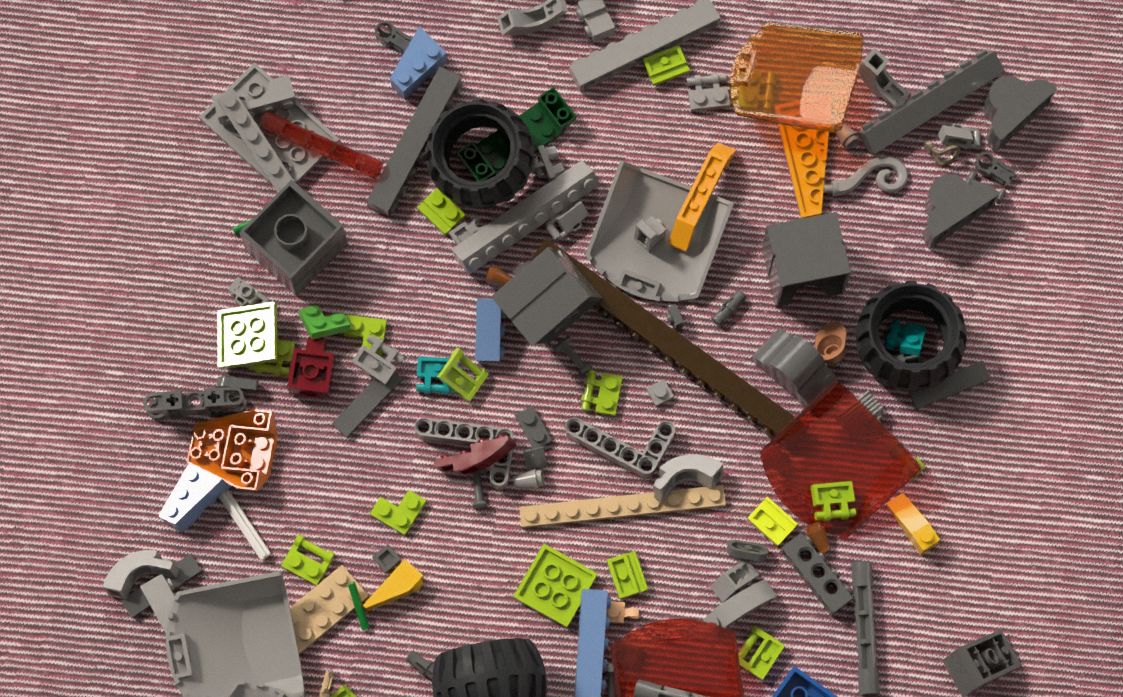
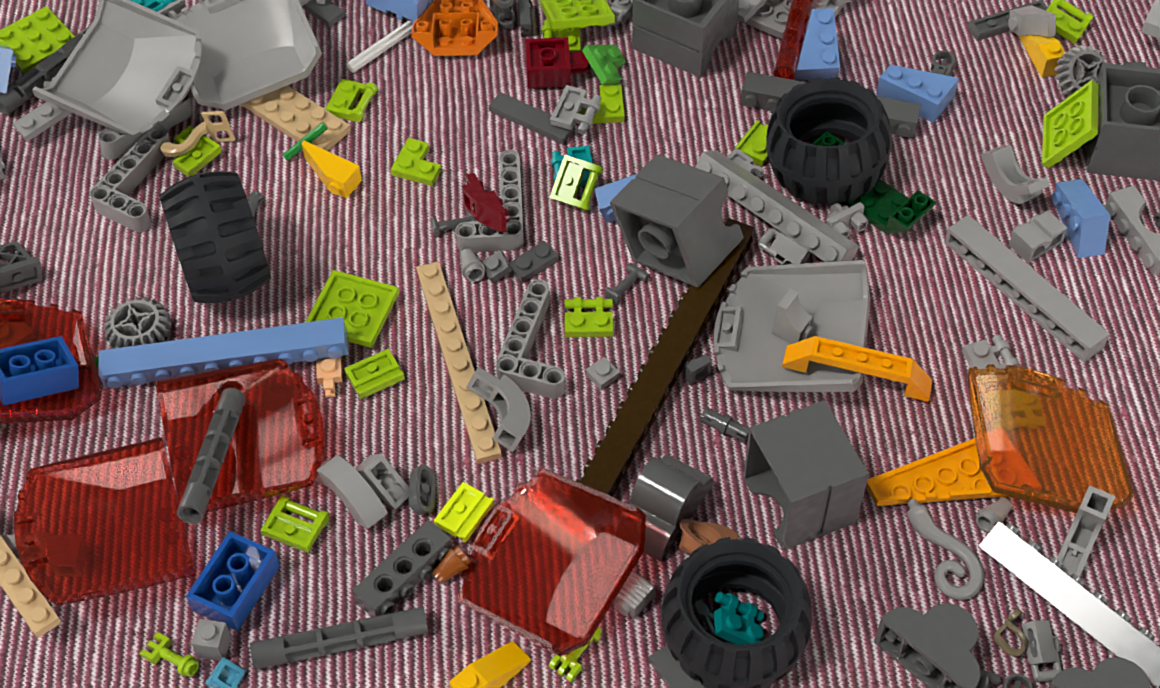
camera: 80 degrees right, 20 degrees down
dark grey plate [372,544,402,574] -> none
lime plate [642,45,690,86] -> none
lime plate [811,481,856,521] -> none
none -> medium blue wedge [794,8,840,81]

